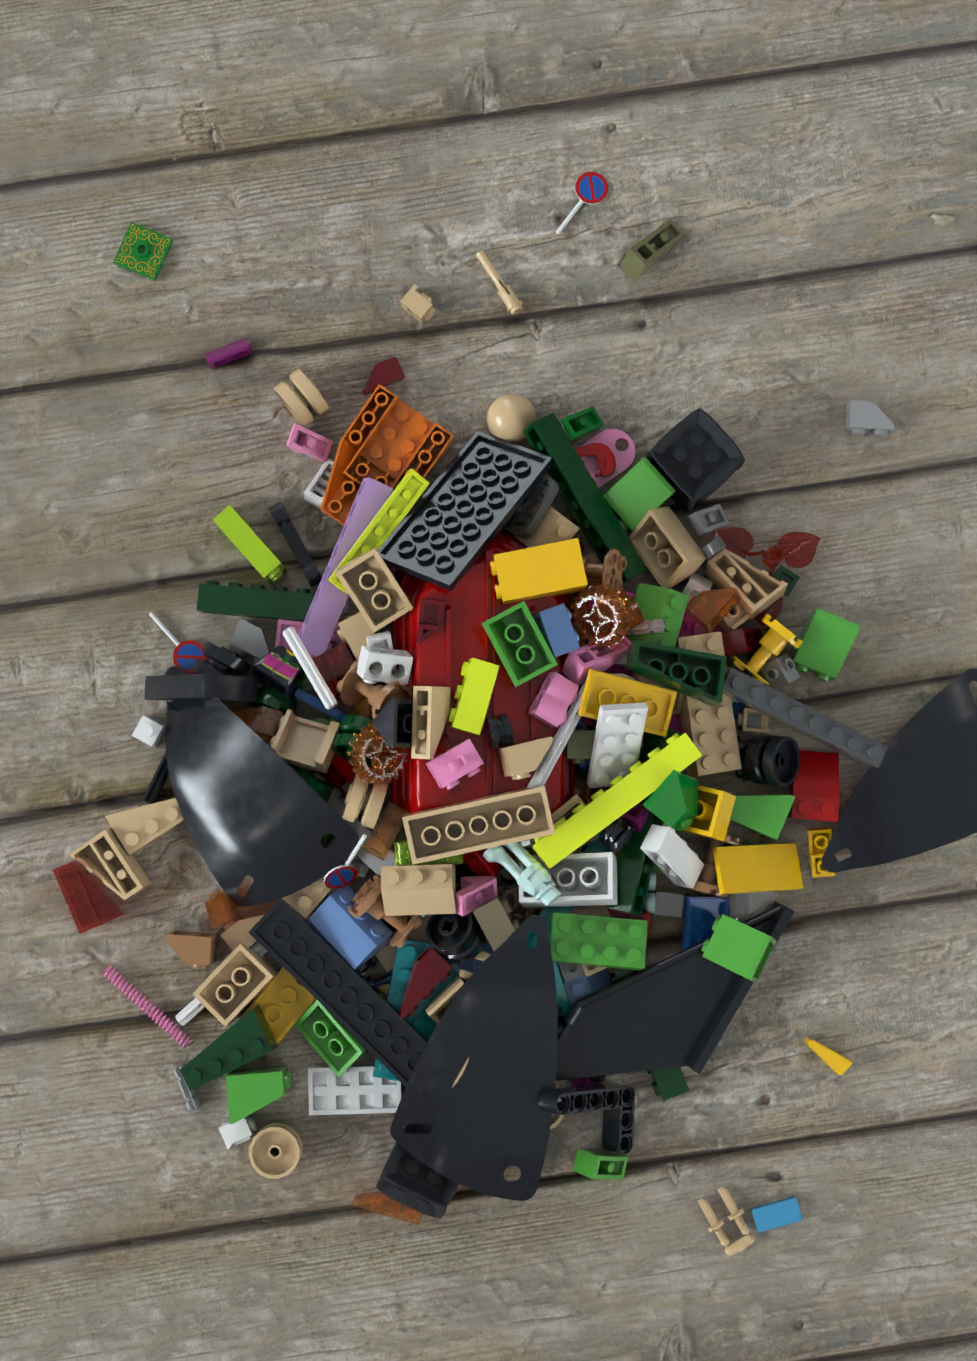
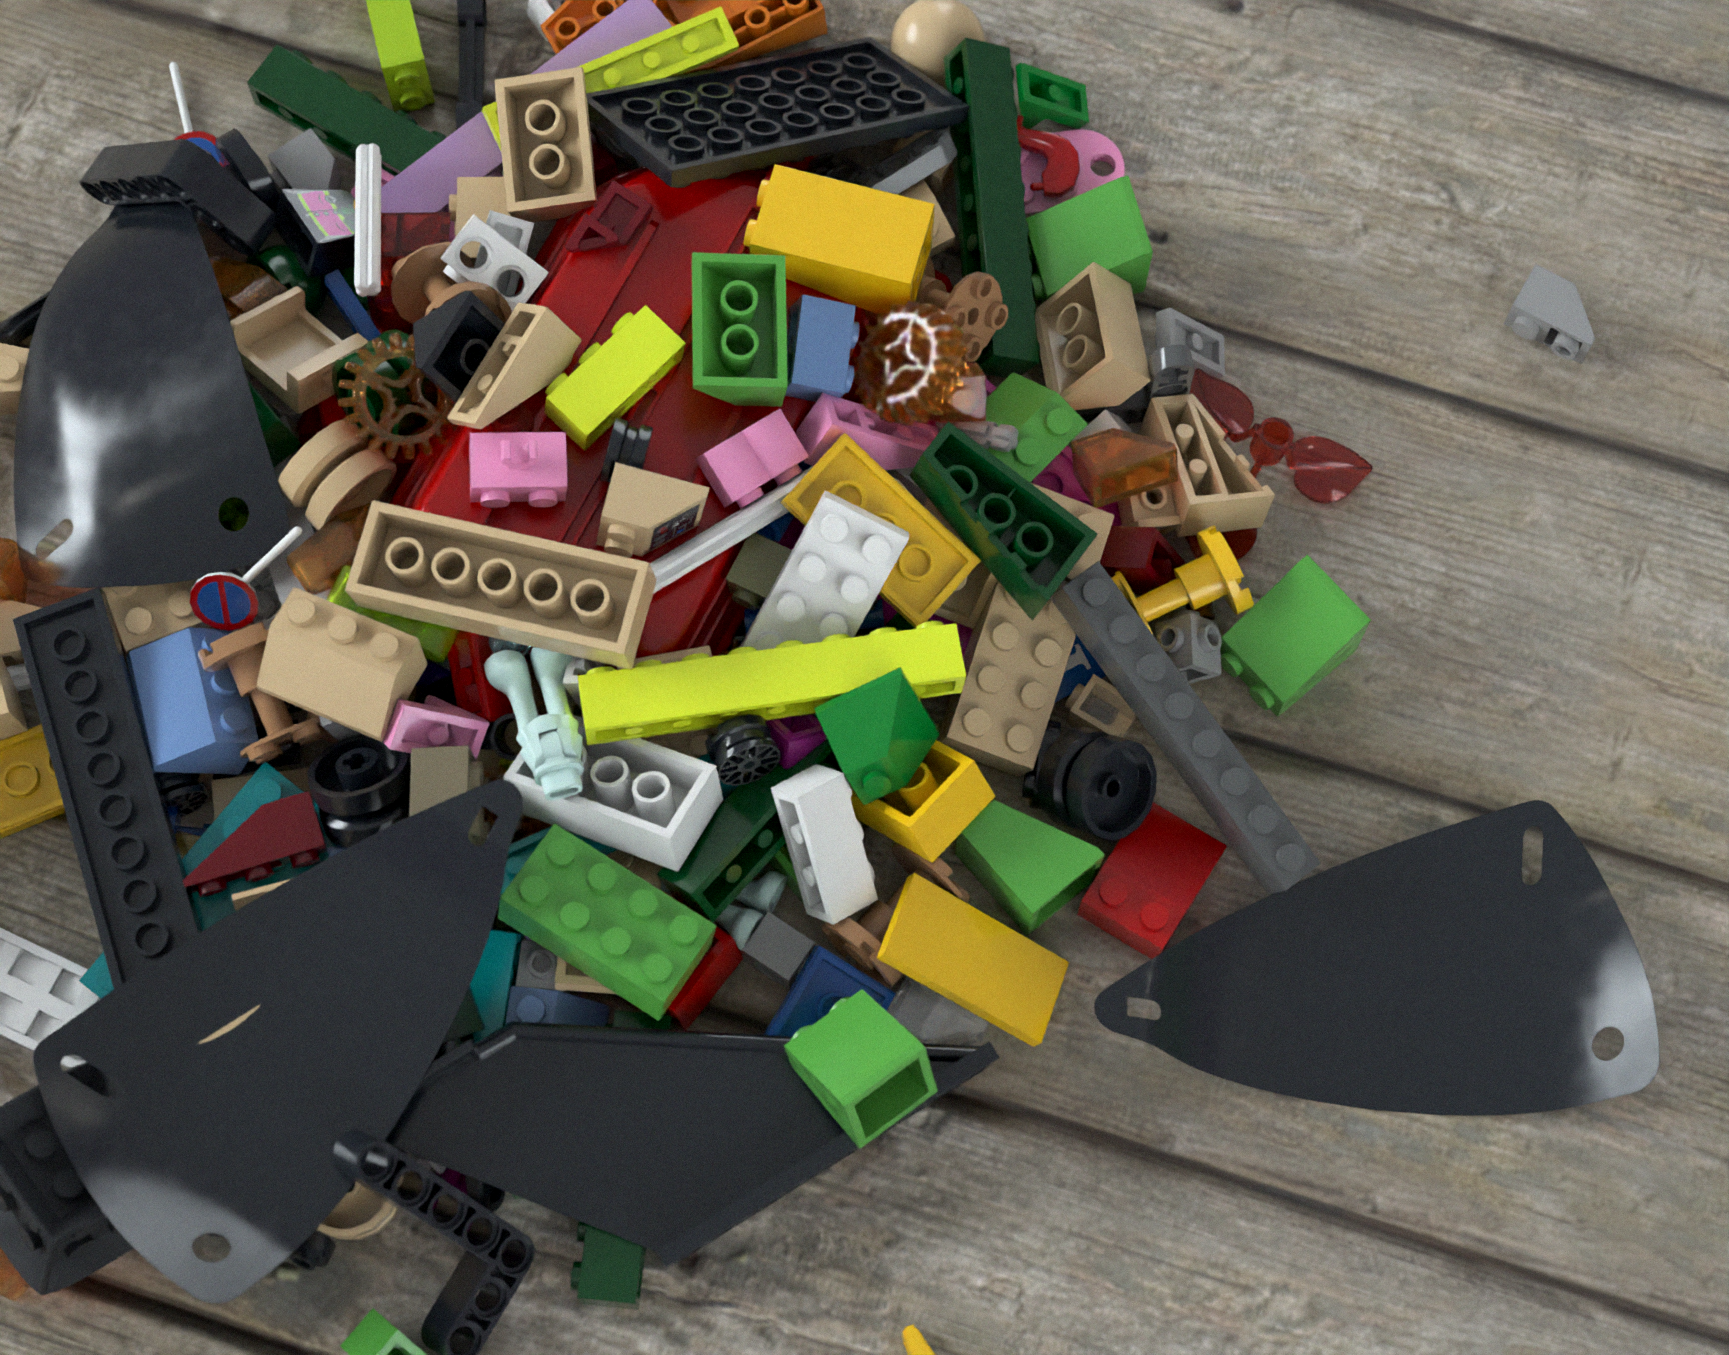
camera: 25 degrees right, 15 degrees down
white brick [132,715,166,747] -> none
bright green slope [294,1000,369,1078] -> none
black piece [644,408,745,513] -> none
dark green plate [773,565,800,597] -> none
yellow slope [807,827,835,878] -> none

